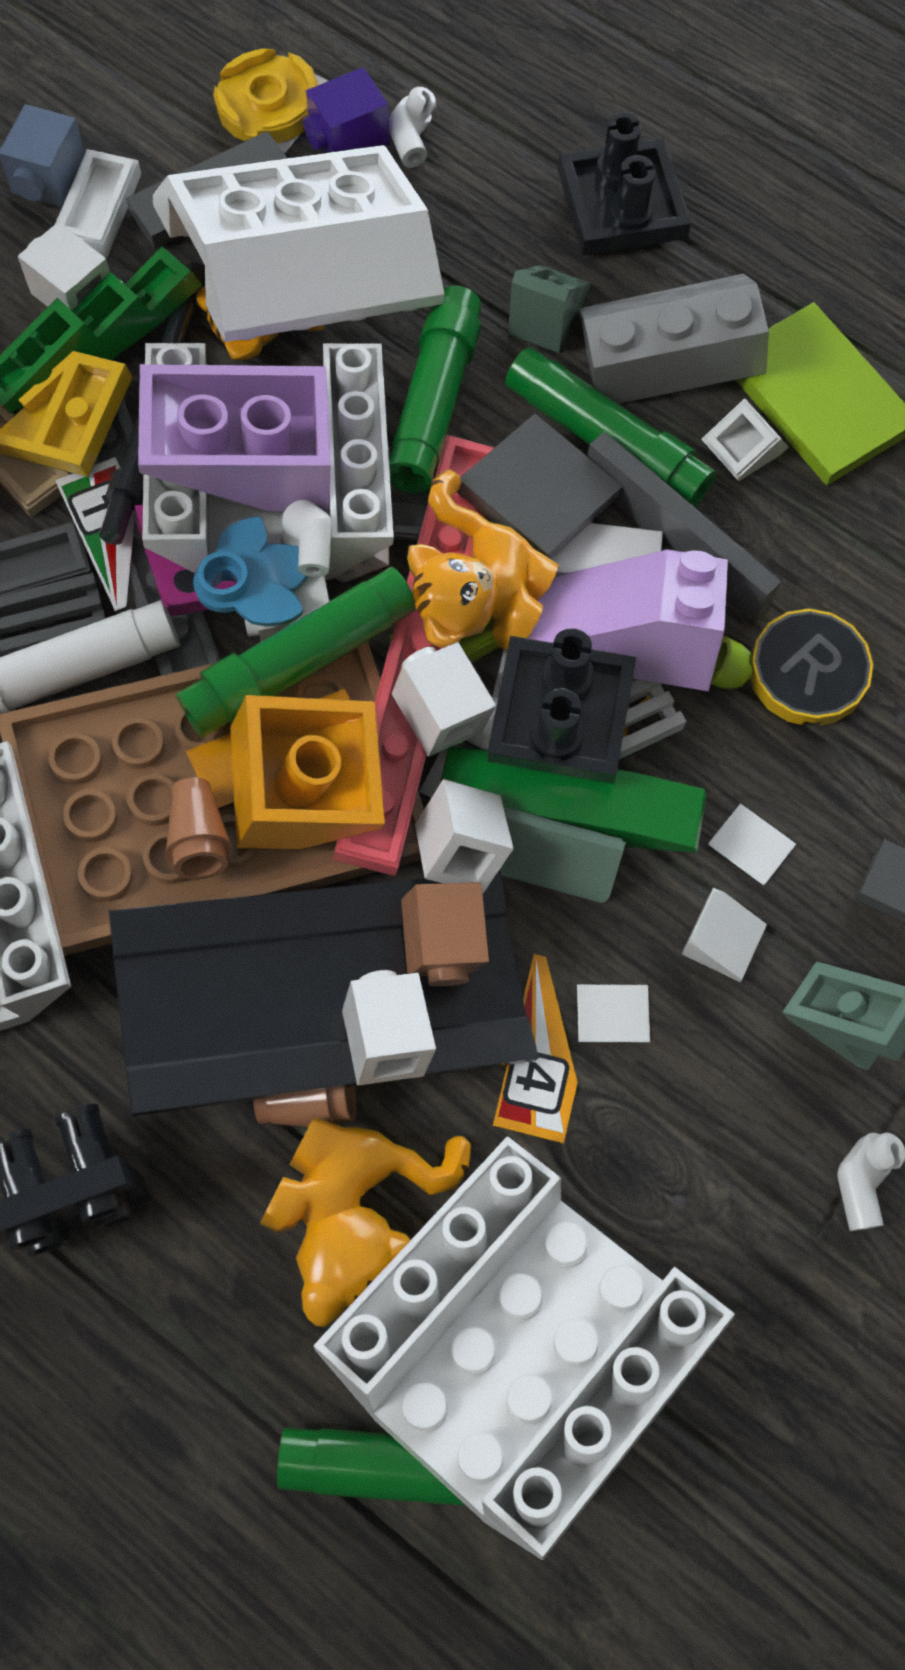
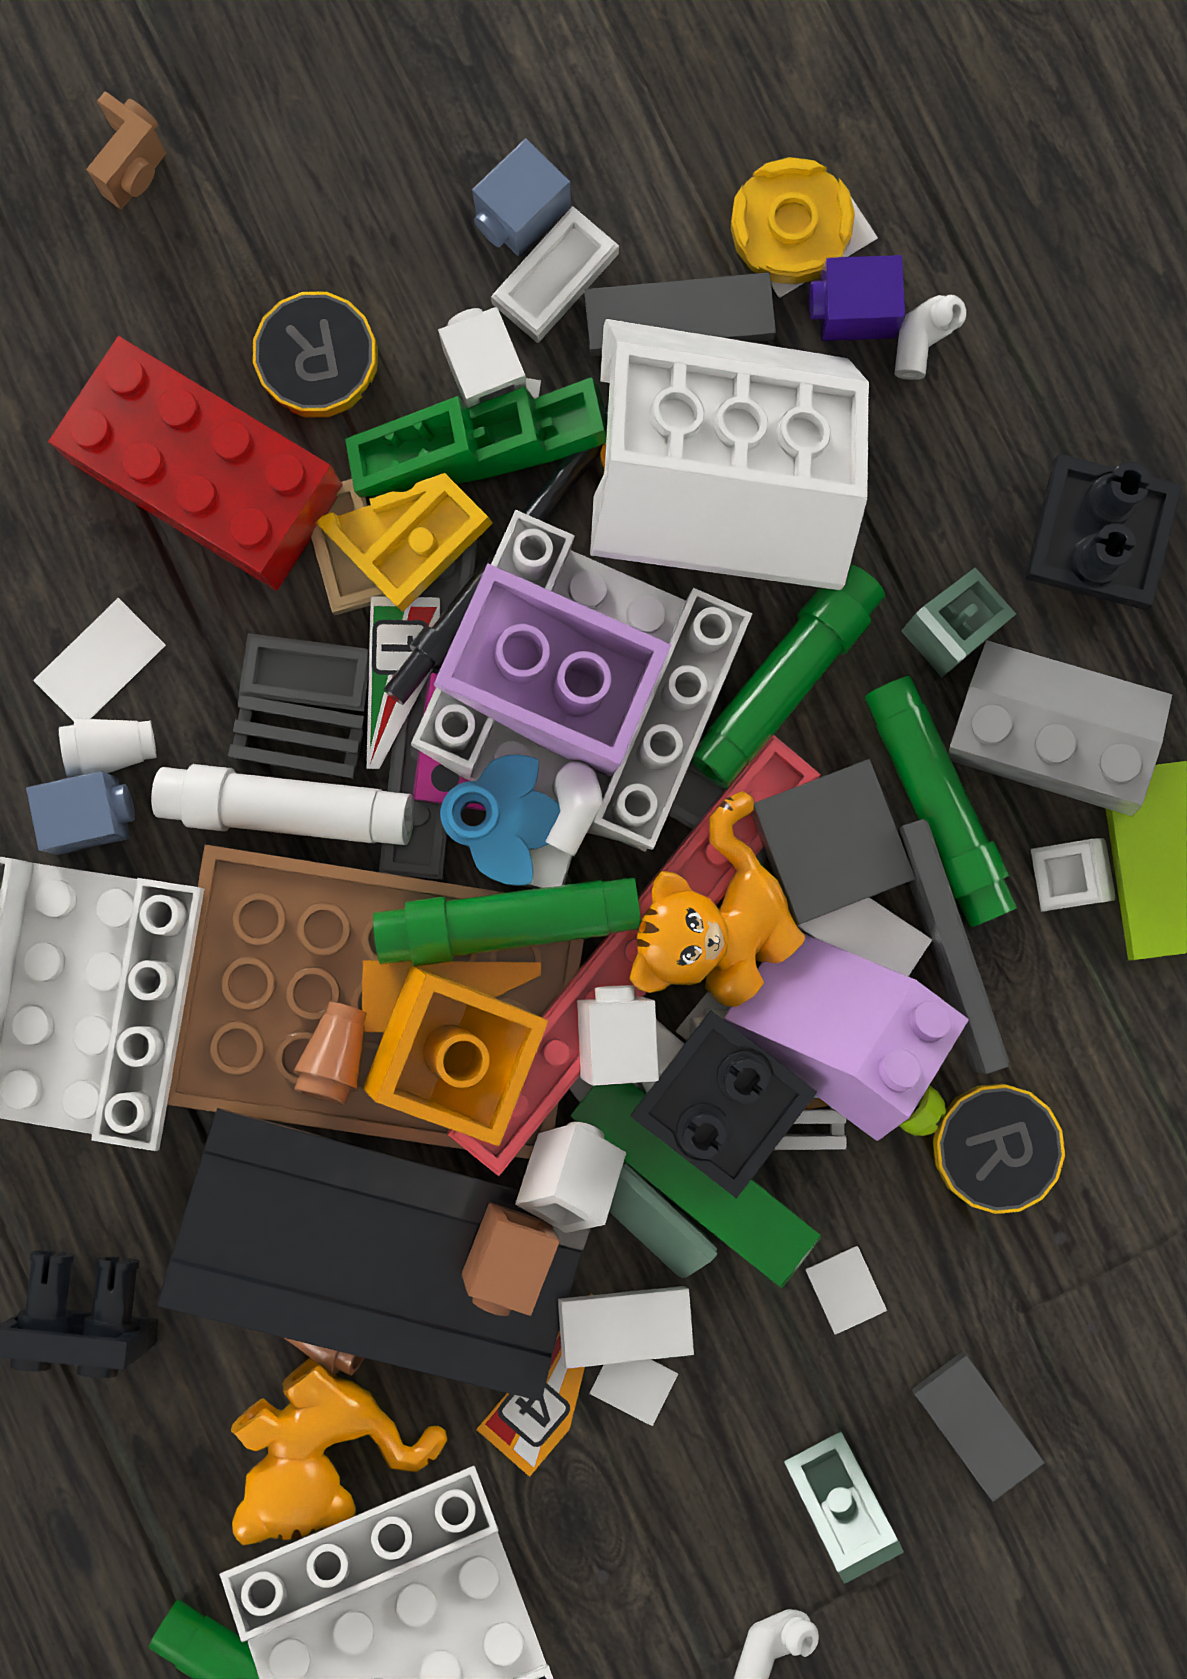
camera: 30 degrees right, 15 degrees up
white brick [342,970,436,1086] -> none
white slope [682,888,767,982] -> none
none -> white tile [558,1286,694,1369]

